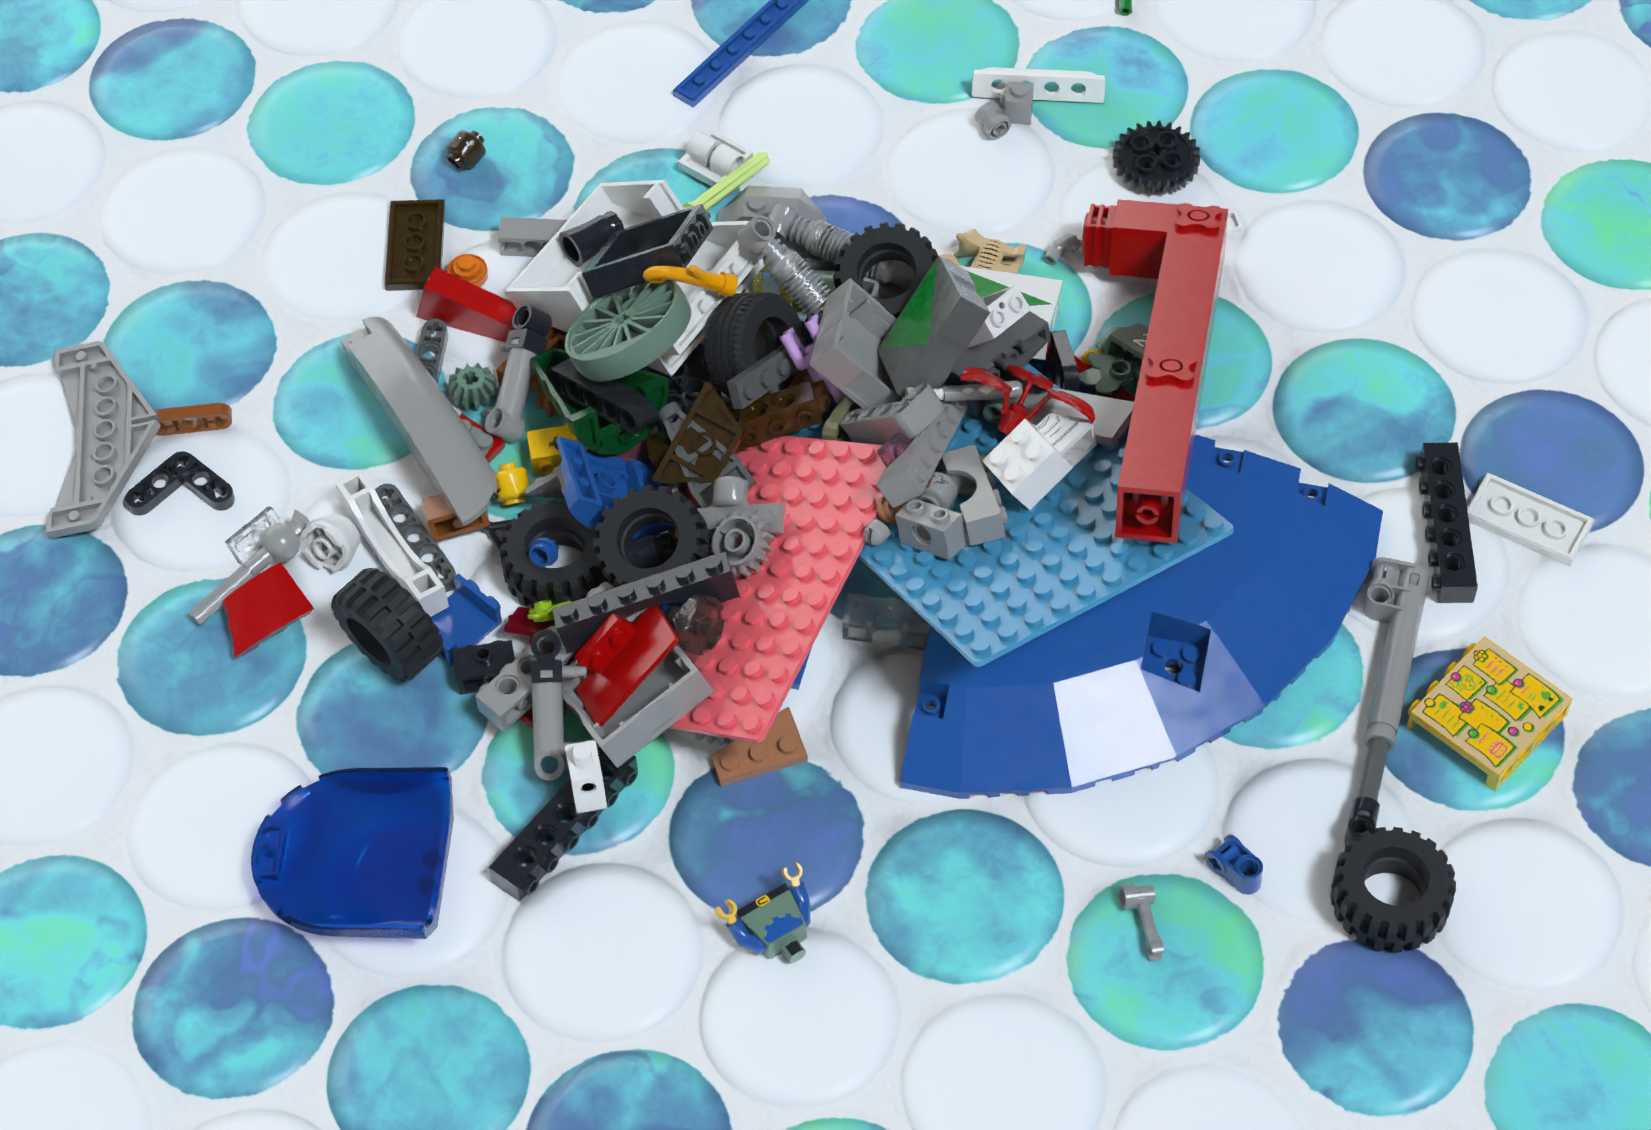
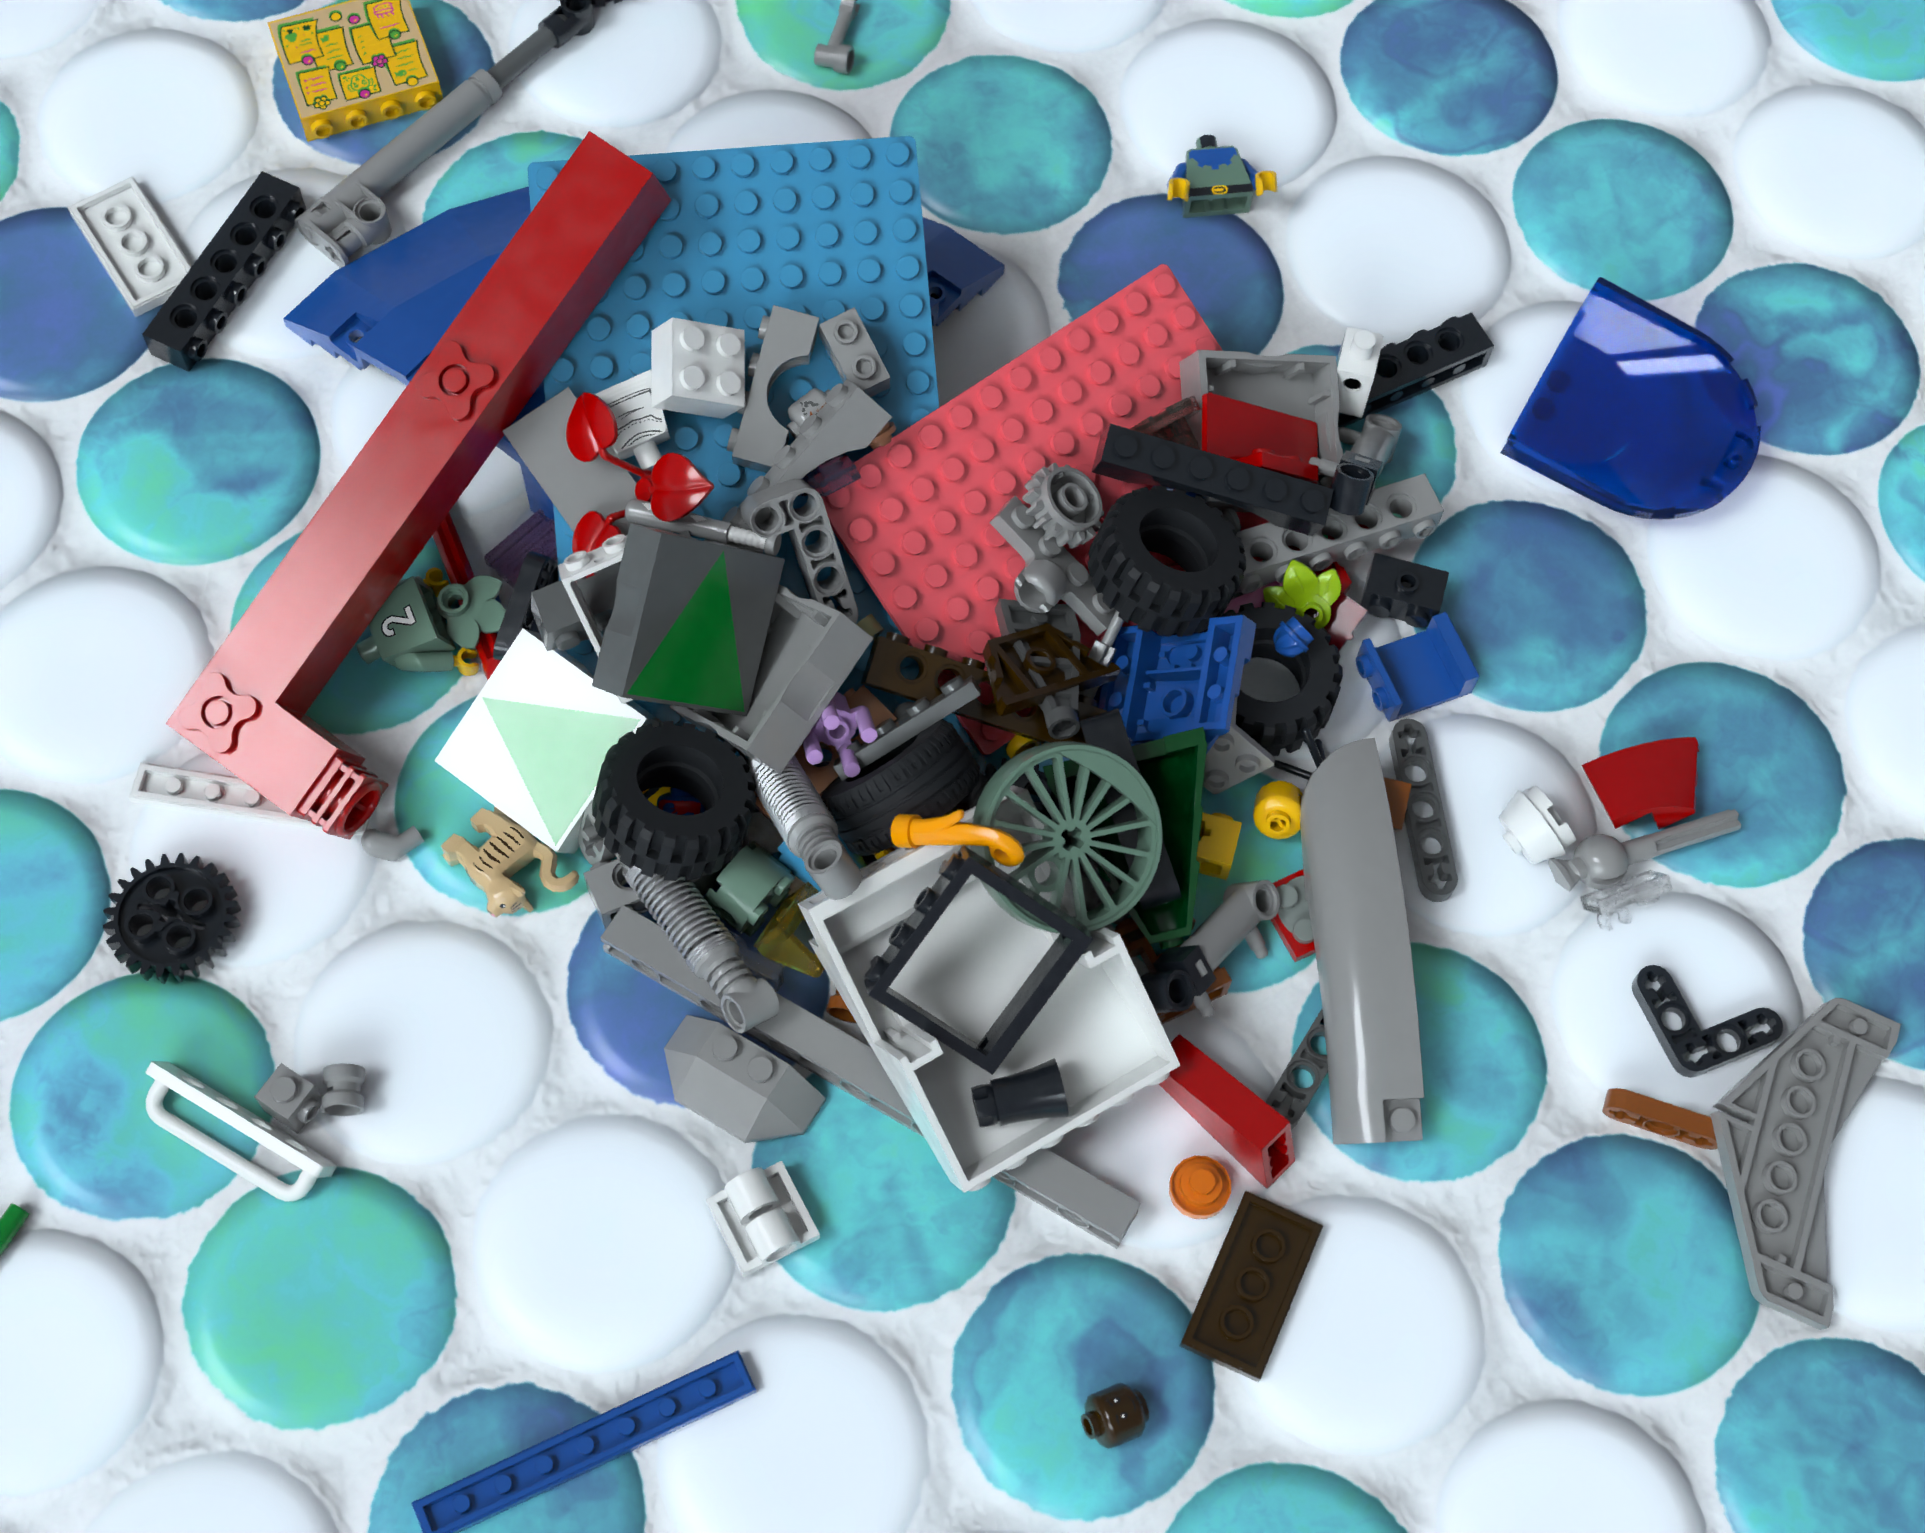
camera: 160 degrees left, 10 degrees up
black tyre [331,568,443,682] -> none
white arch [335,470,449,617] -> none
sand green gear [448,363,496,410] -> none
yellowish green axle [683,152,770,212] -> none
light grey hinge [864,519,891,546] -> none
blue piece [1205,834,1263,895] -> none

